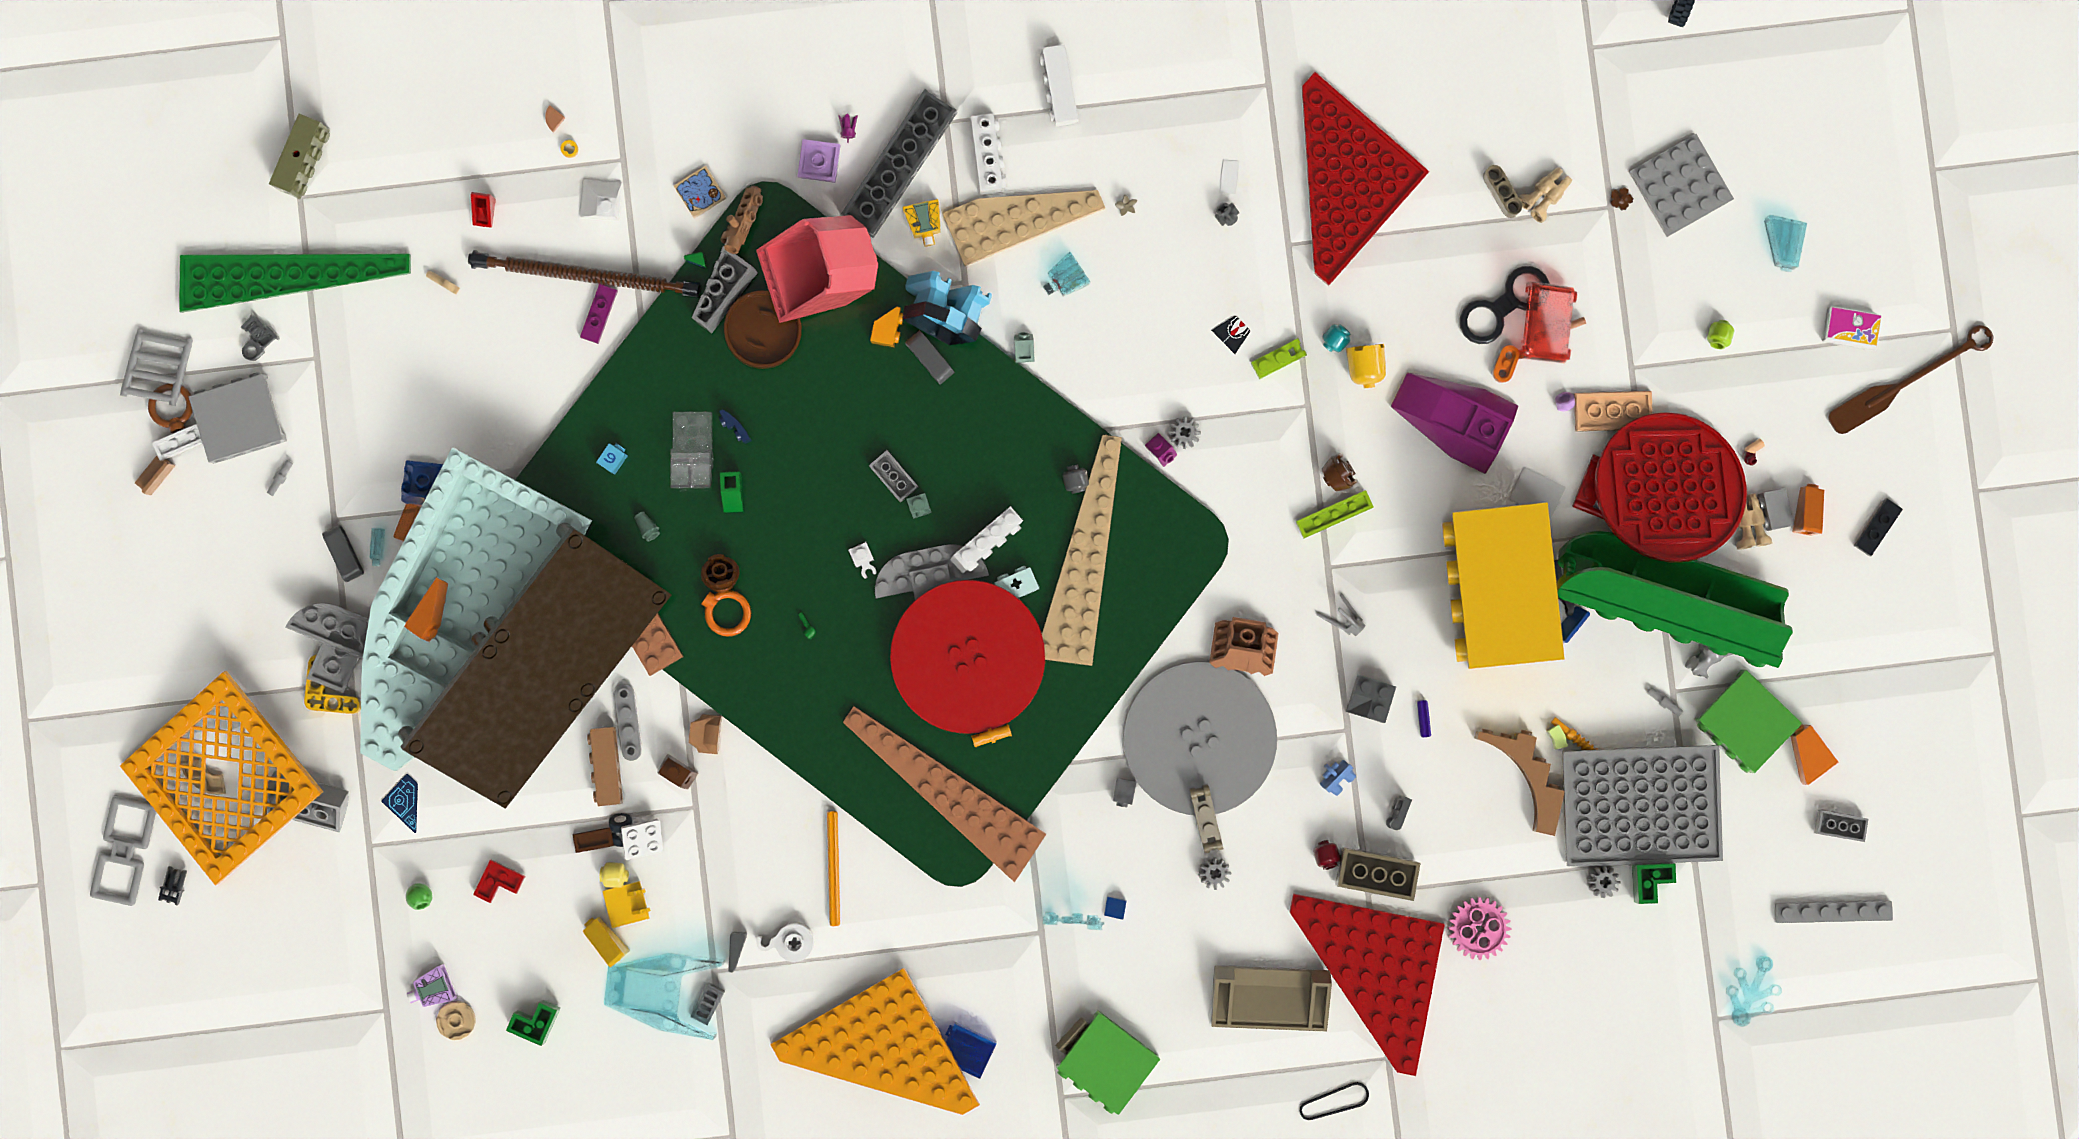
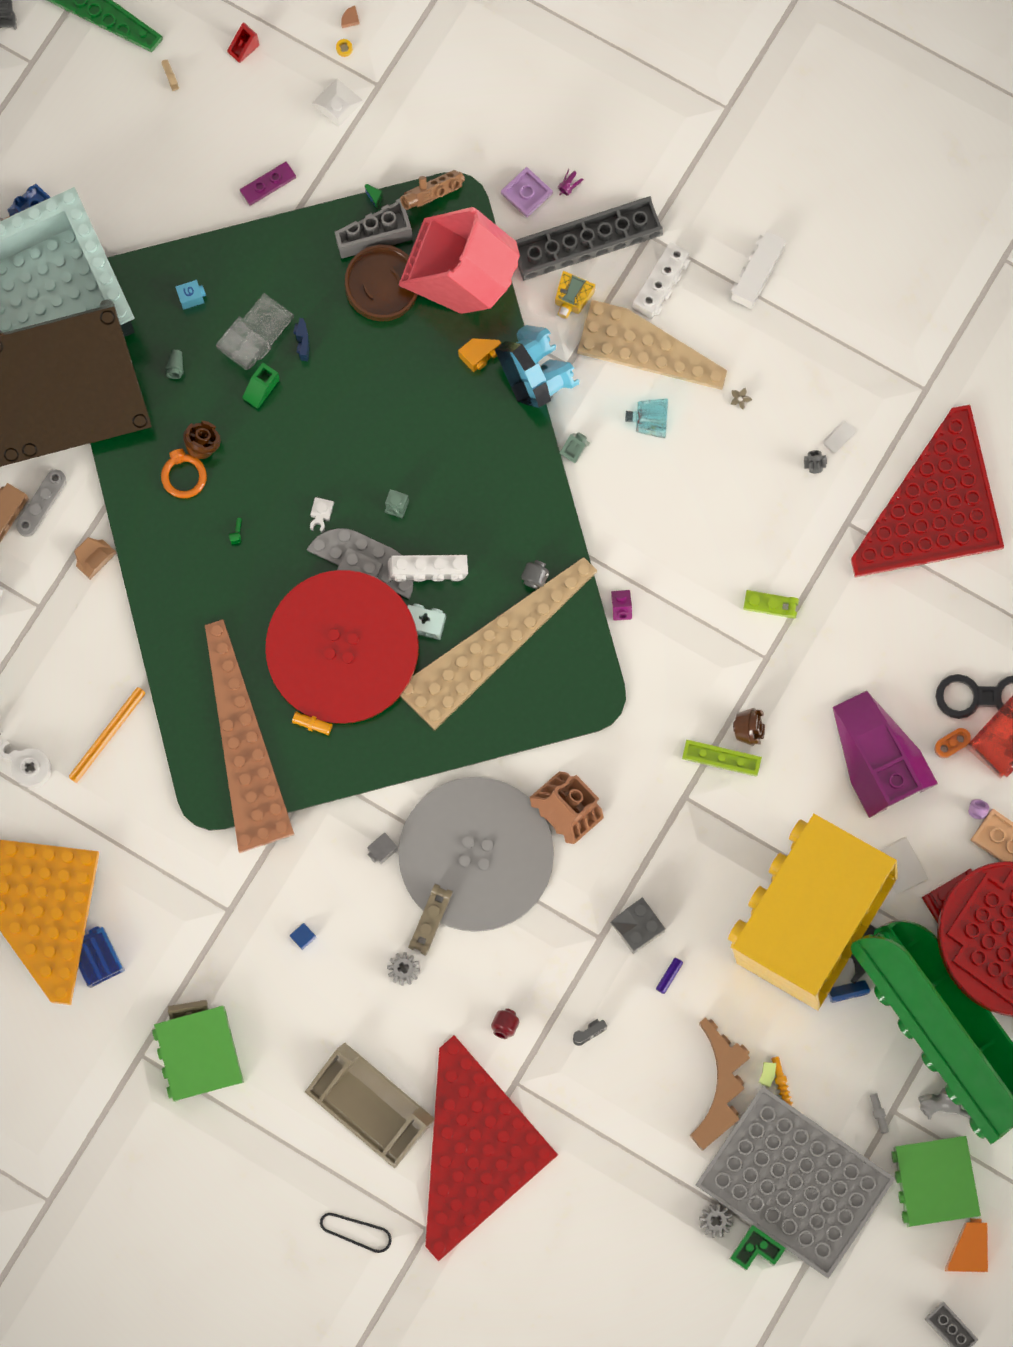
camera: 45 degrees right, 10 degrees down
reddish brown hose [468,250,700,298] -> none
nougat plate [632,613,684,676] -> none
reddish brown torso [657,754,699,790] -> none
tile [674,166,726,219] -> none
light grey piece [869,451,919,503] -> none
dark grey beam [905,330,955,385] -> none
clear light blue plant [1042,912,1105,930] -> none
light grey gear [1168,416,1201,449] -> none
black sticker [1211,316,1250,354] -> none
light grey plant [1316,593,1366,636] -> none
medium blue hips [1320,760,1356,796] -> none
teal head [1322,324,1351,352] -> none
dark tan brick [1335,847,1421,901] -> none
yellow cylinder [1346,344,1386,388] -> none
bright pink gear [1448,897,1512,960] -> none

